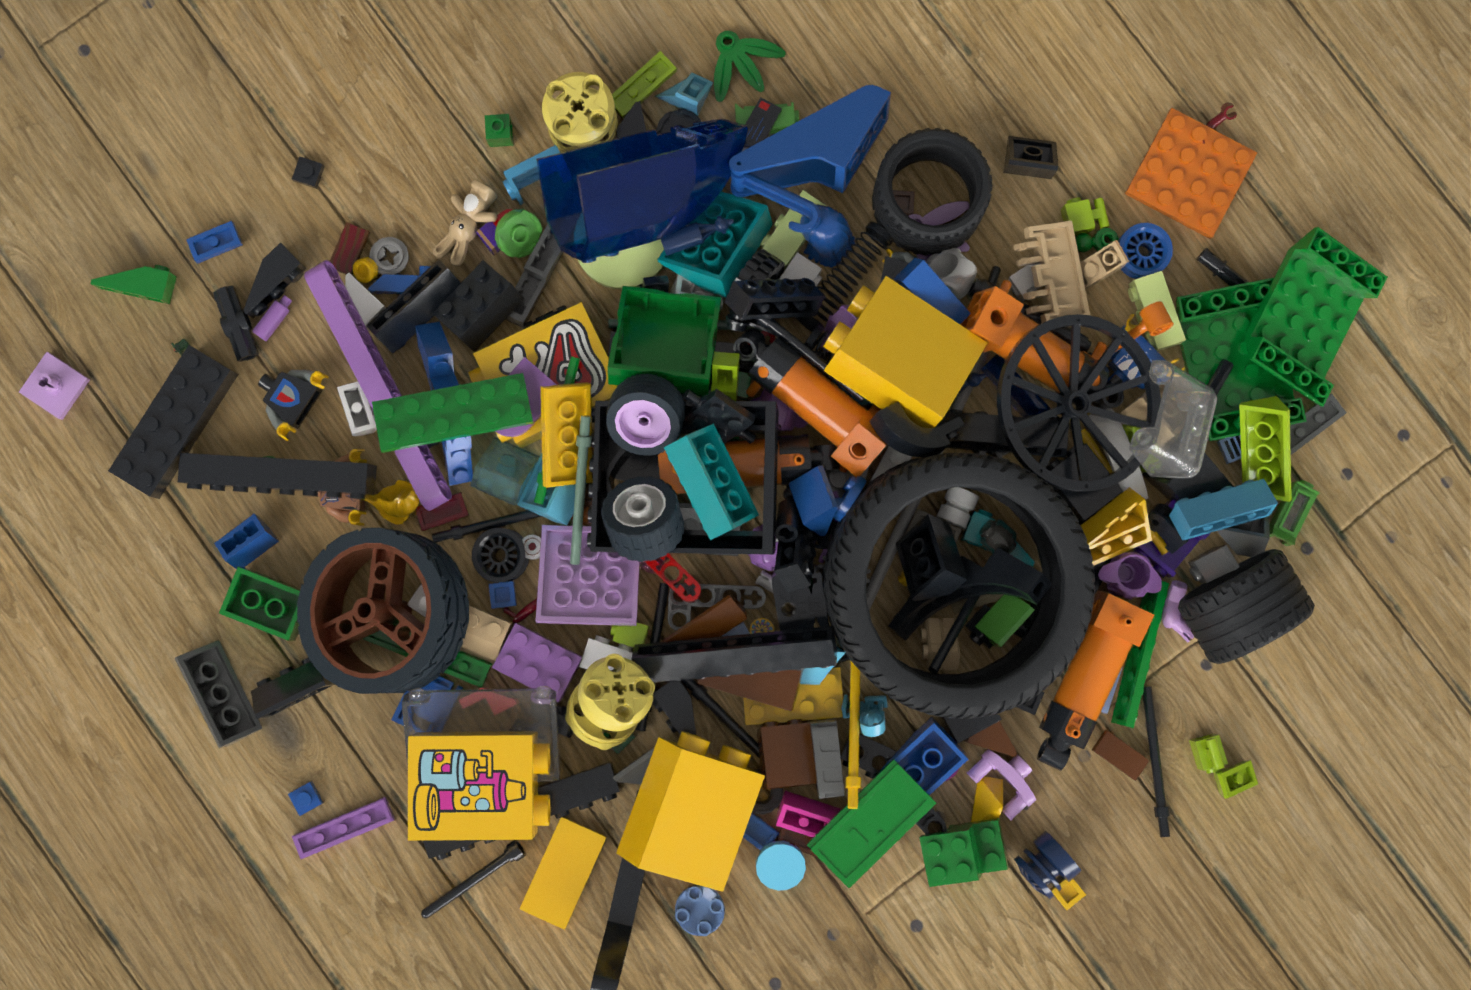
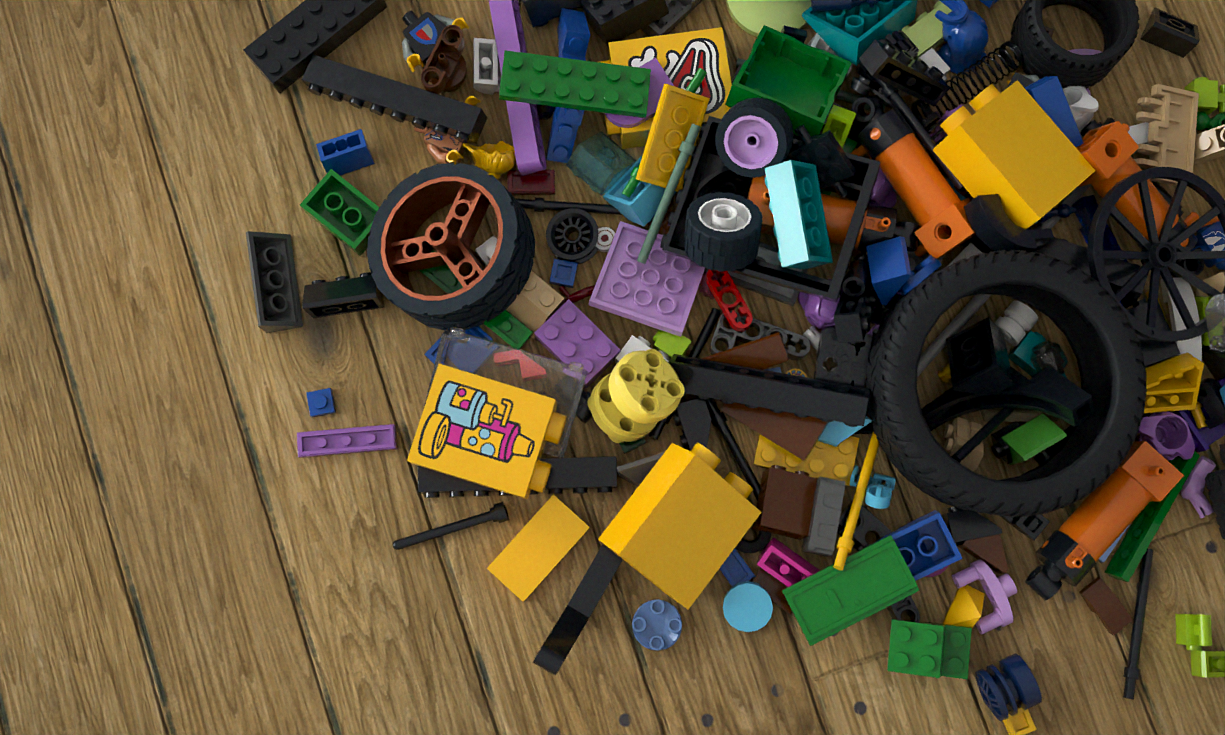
camera: 20 degrees right, 5 degrees down
none -> reddish brown beam [421,25,467,94]

